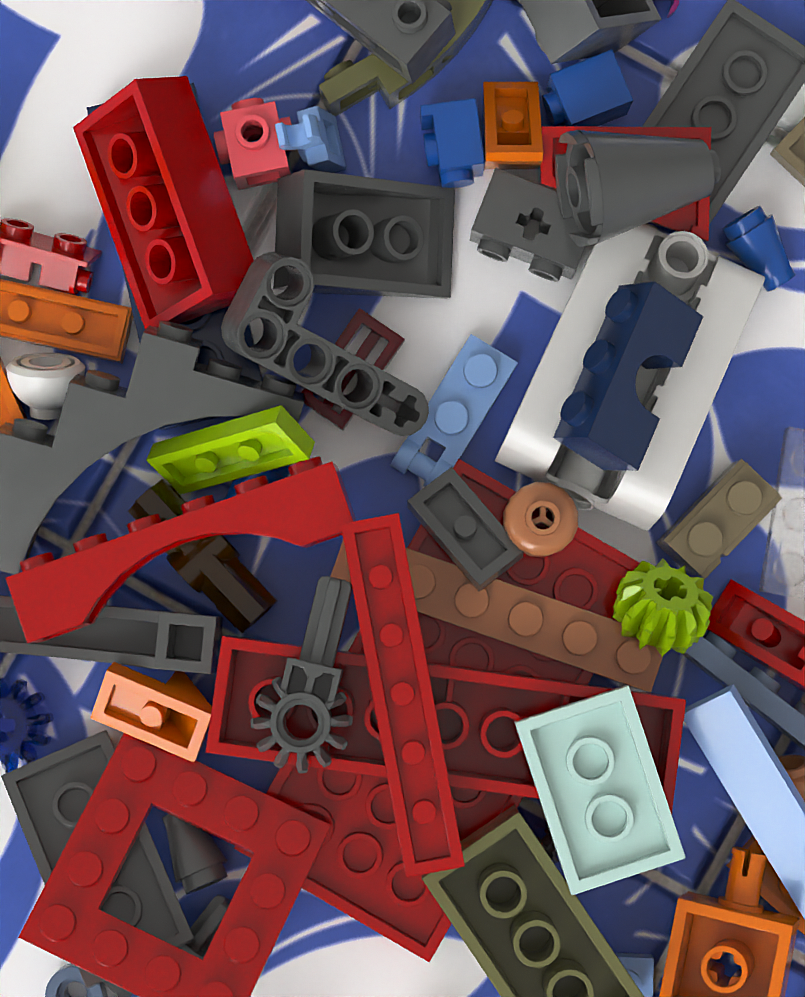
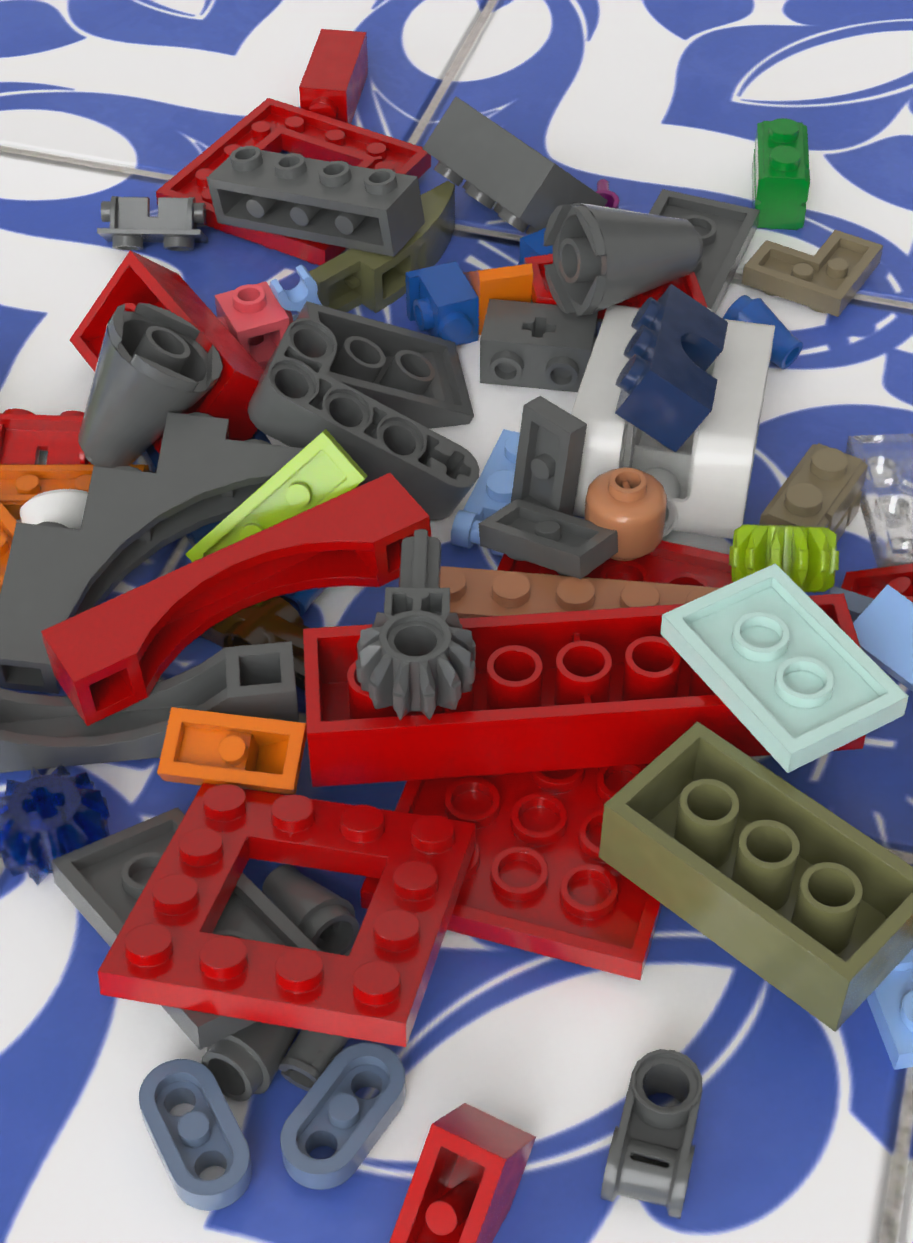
camera: 15 degrees left, 40 degrees down
red plate [341,513,465,878] -> none
none -> dark grey cone [78,303,223,468]
none -> dark grey plate [511,396,587,516]

